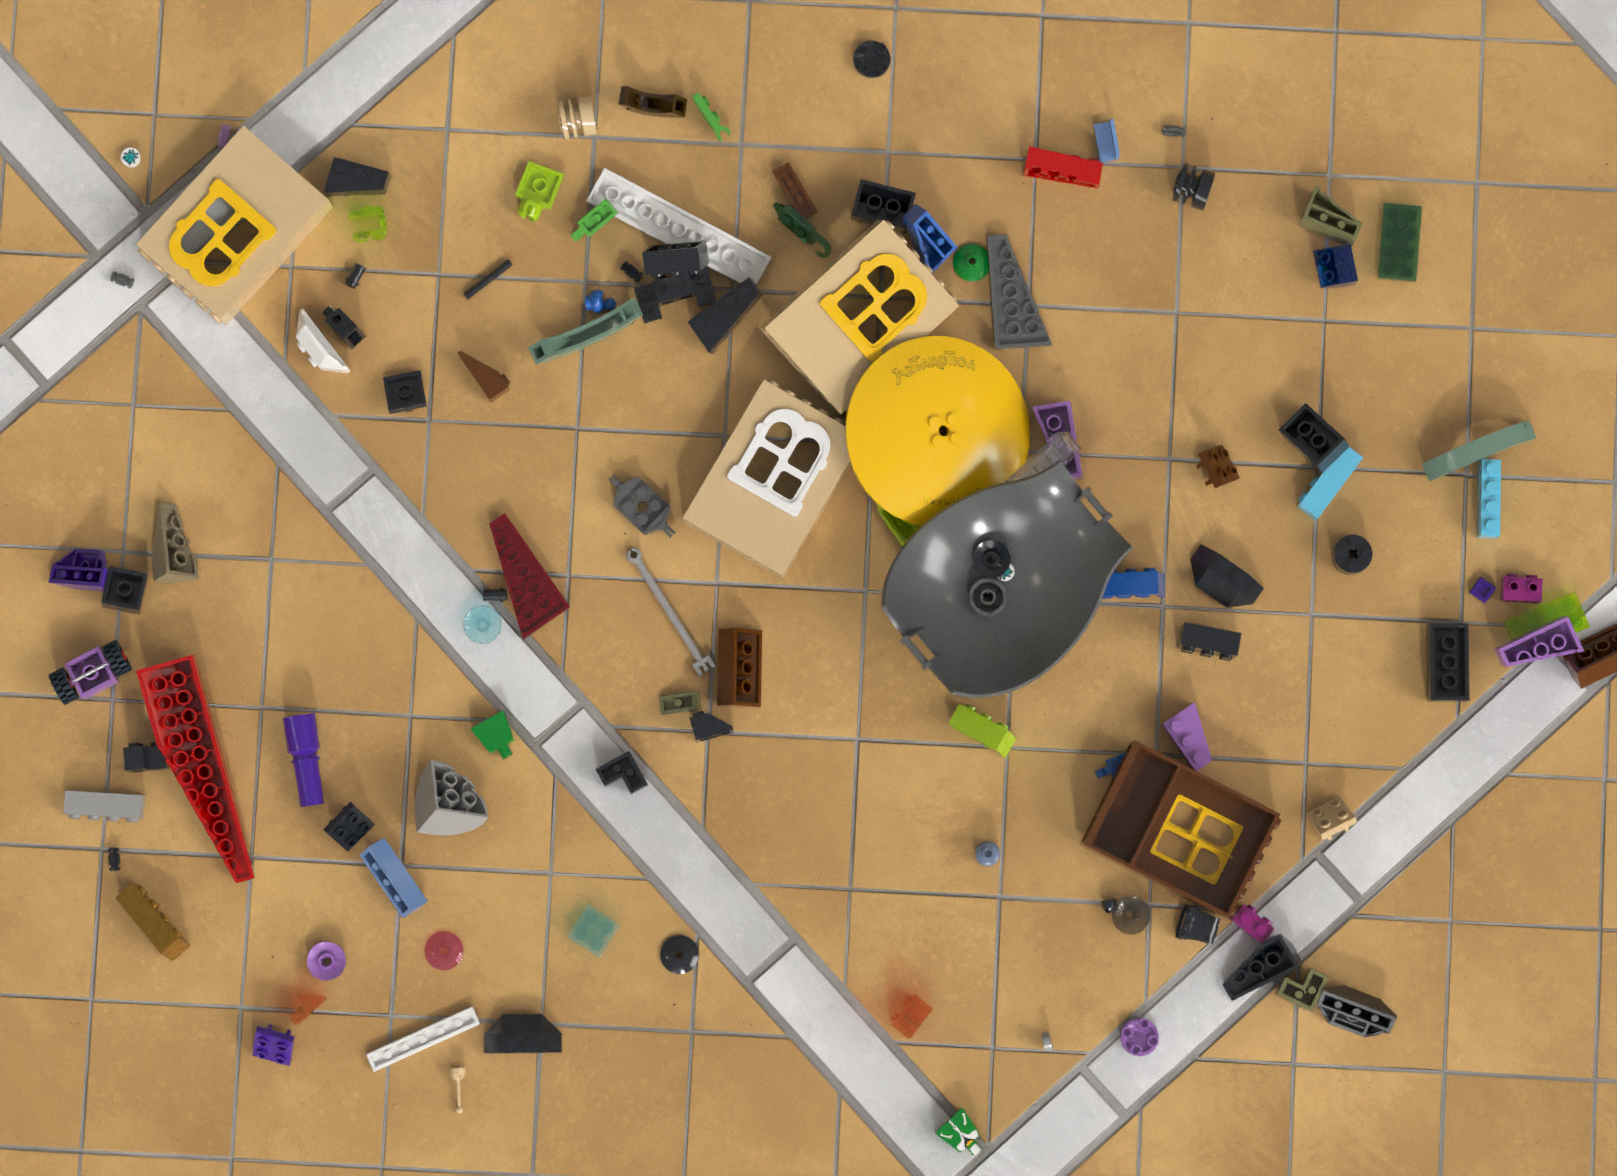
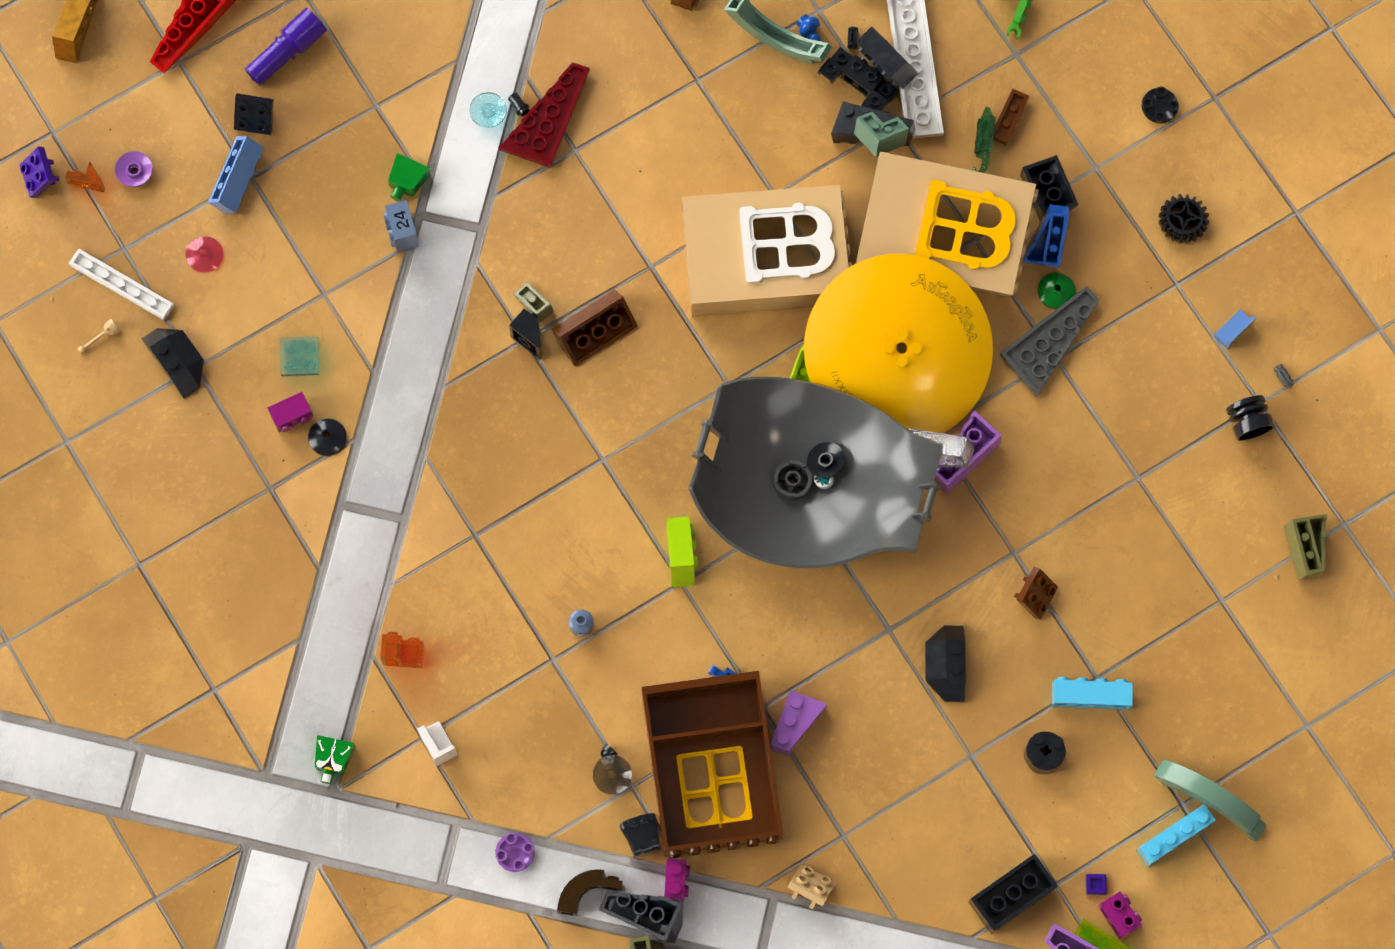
camera: 50 degrees right, 10 degrees down
light grey brick [415,760,489,836] -> none
black brick [595,751,649,795] -> none
dark grey plate [609,474,676,538] -> none
light grey hinge [626,548,716,677] -> none
red wedge [1023,146,1103,189] -> none
light grey tile [1041,1031,1054,1052] -> none
blue wedge [1102,568,1165,599] -> none
black brick [1177,622,1242,661] -> none
black brick [1278,403,1350,473] -> none
clear blue slope [1313,244,1358,288] -> none
clear green plate [1377,203,1422,282] -> none
none -> magenta brick [267,392,314,432]
none -> sand blue brick [383,200,419,253]
none -> white panel [417,721,457,766]
none -> dark brown arch [557,869,623,917]
none -> sand green panel [854,112,909,157]
none -> black gear [1158,194,1209,244]

